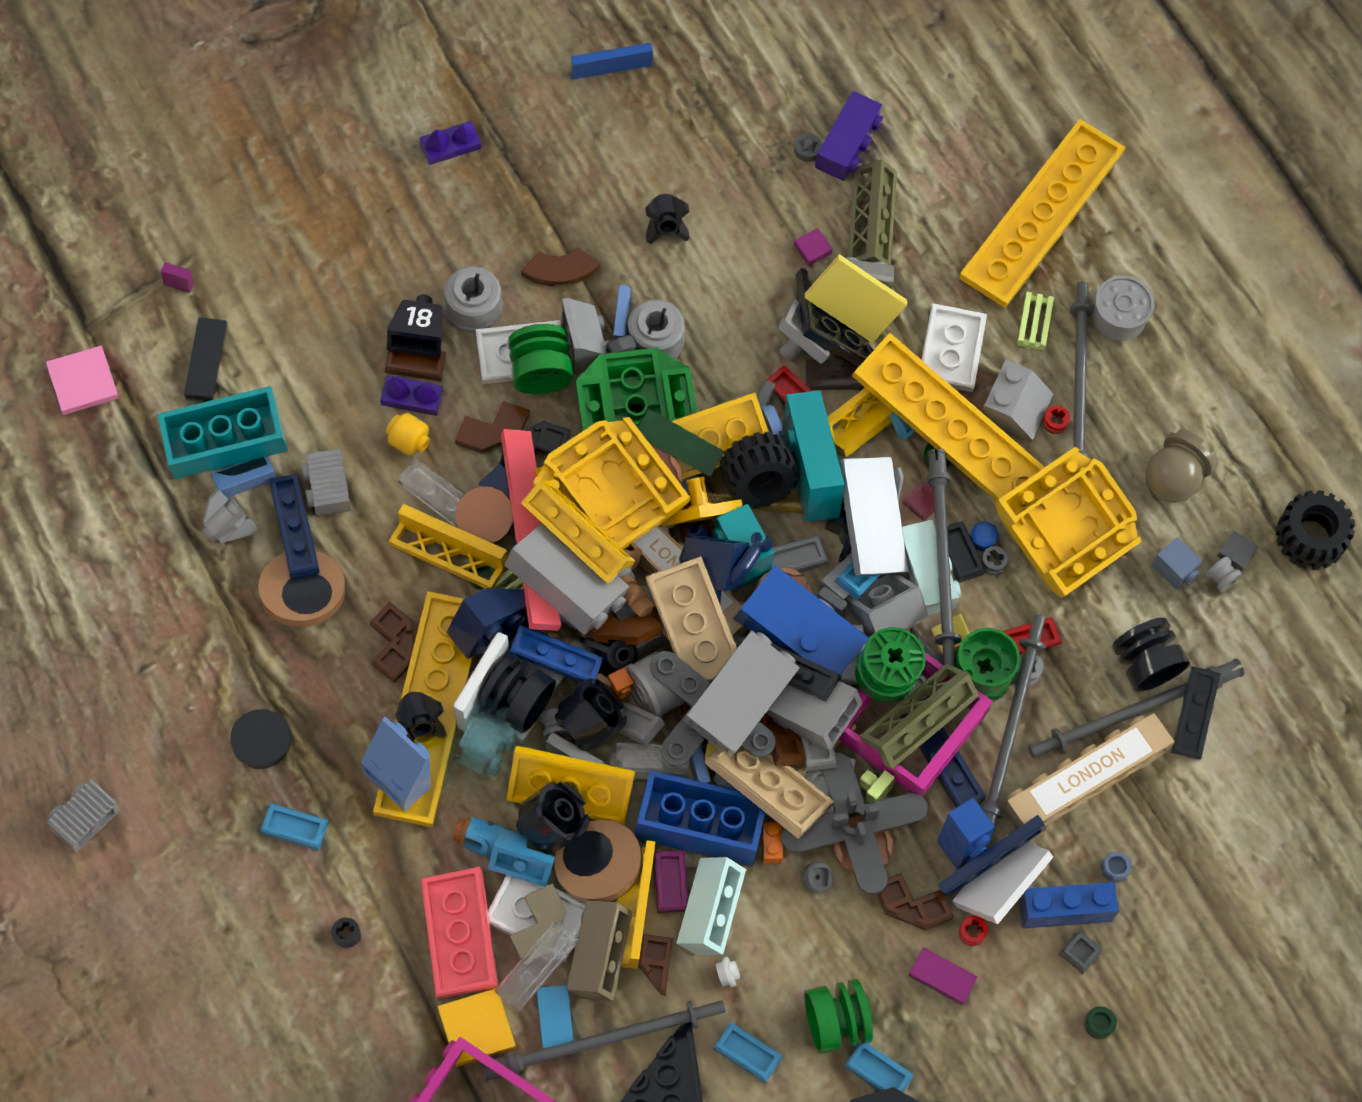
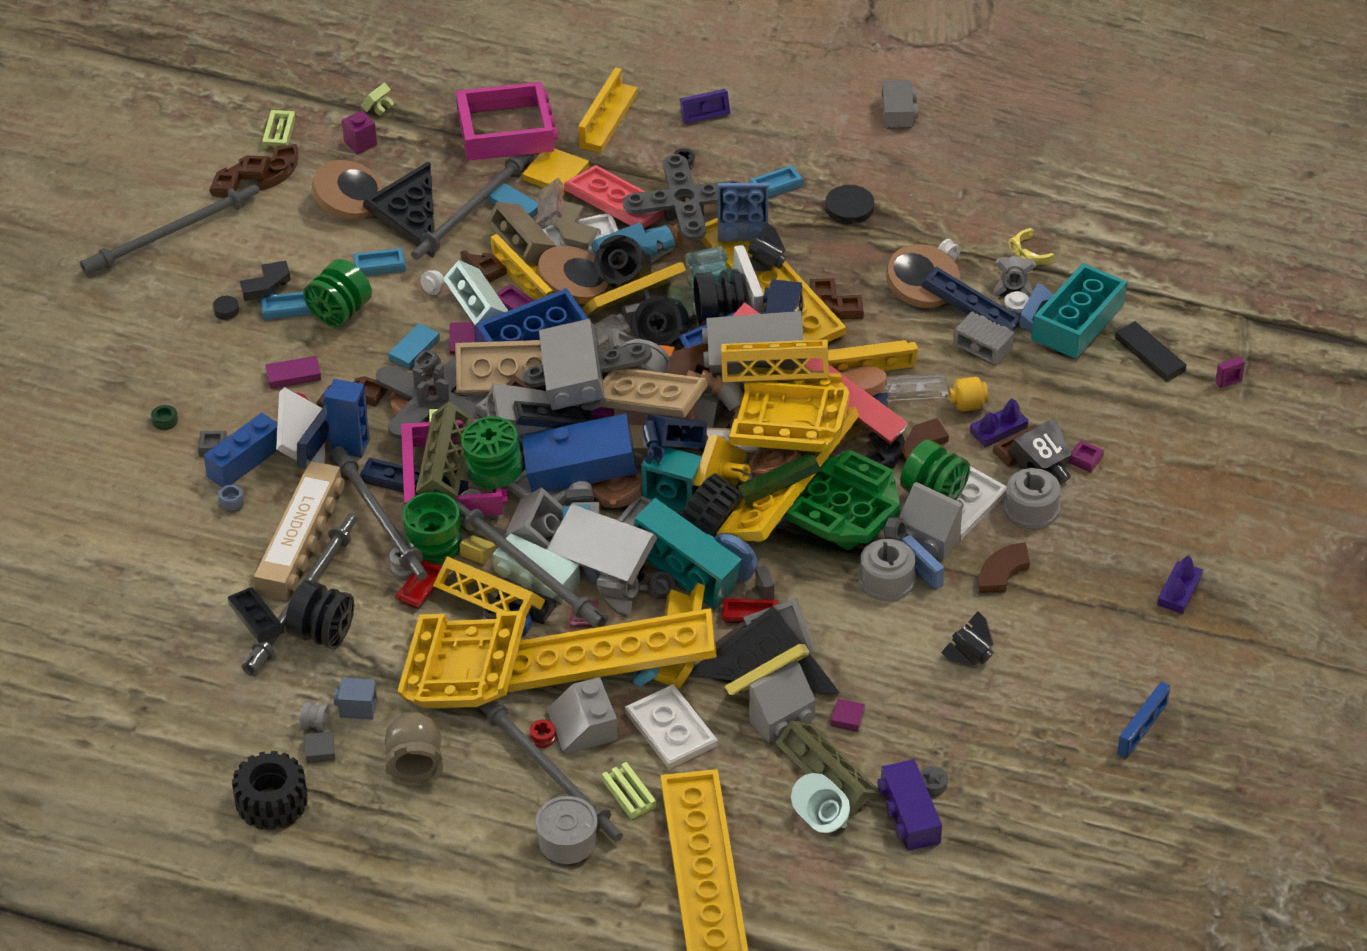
camera: 145 degrees right, 20 degrees down
bright pink tile [46,345,119,415] -> none
none -> dark azure tile [388,323,440,370]
none -> yellow fence [433,556,545,616]
none -> magenta slope [449,322,476,354]
none -> yellow fence [578,67,638,154]
none -> dark grey piece [623,154,741,241]
none -> dark purple tile [679,88,731,124]
none -> light aqua piece [791,773,850,833]
none -> white bush [938,239,961,261]
none -> white plate [1004,291,1029,315]
none -> light yellow cap [1009,228,1056,265]
none -> magenta tile [1068,440,1104,473]

